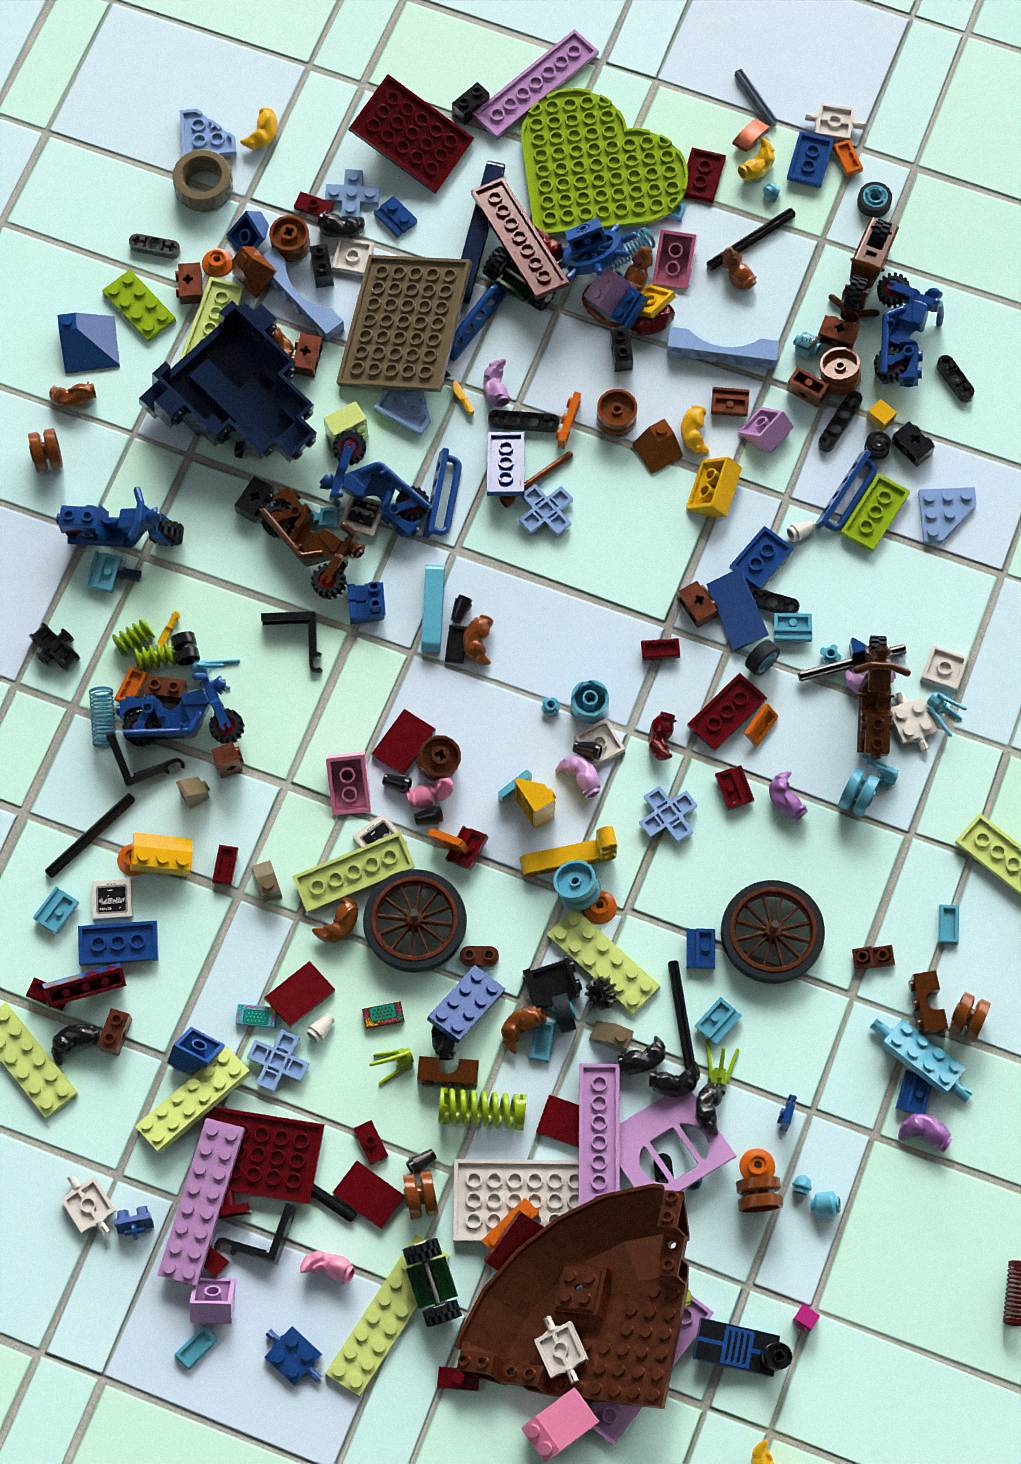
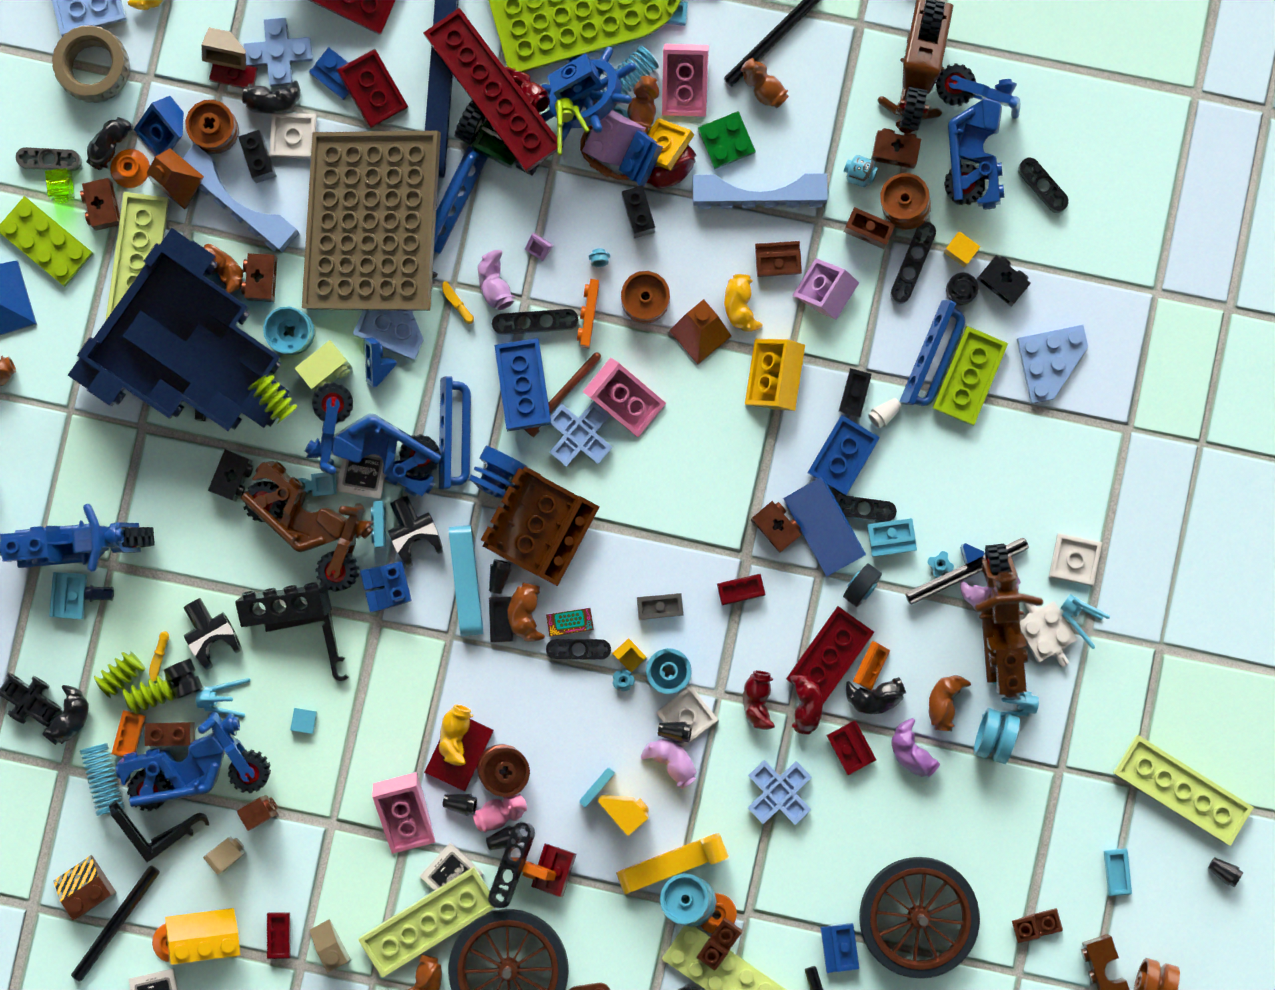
camera: 10 degrees left, 15 degrees up
none -> black animal [42,685,89,745]
none -> clear neon green brick [45,168,75,204]
none -> slope [53,855,117,920]
none -> black animal [86,117,133,170]
none -> black connector [183,598,242,670]
none -> dark tan slope [201,27,246,70]
none -> black brick [235,582,332,627]
none -> lime piece [247,375,297,424]
none -> medium azure wheel [263,306,315,355]
none -> medium azure tile [290,708,317,734]
none -> dark red tile [336,49,408,129]
none -> blue slope [364,337,397,387]
none -> medium azure plate [371,501,387,548]
none -> black connector [388,496,444,568]
none -> yellow animal [439,704,473,766]
none -> blue wheel [468,445,528,498]
none -> reddish brown slope [481,467,600,586]
none -> black beam [488,822,535,908]
none -> lavender slope [525,233,554,261]
none -> tile [546,608,594,637]
none -> black beam [546,639,611,660]
none -> lime plant [555,98,589,156]
none -> bright pink slope [582,357,666,437]
none -> medium azure plate [588,248,610,267]
none -> yellow panel [612,638,647,672]
none -> dark grey plate [637,593,684,620]
none -> copper slope [696,917,743,971]
none -> green plate [698,111,756,170]
none -> dark red animal [790,675,823,735]
none -> black plate [838,368,872,418]
none -> black animal [846,677,906,714]
none -> dark orange animal [928,675,971,731]

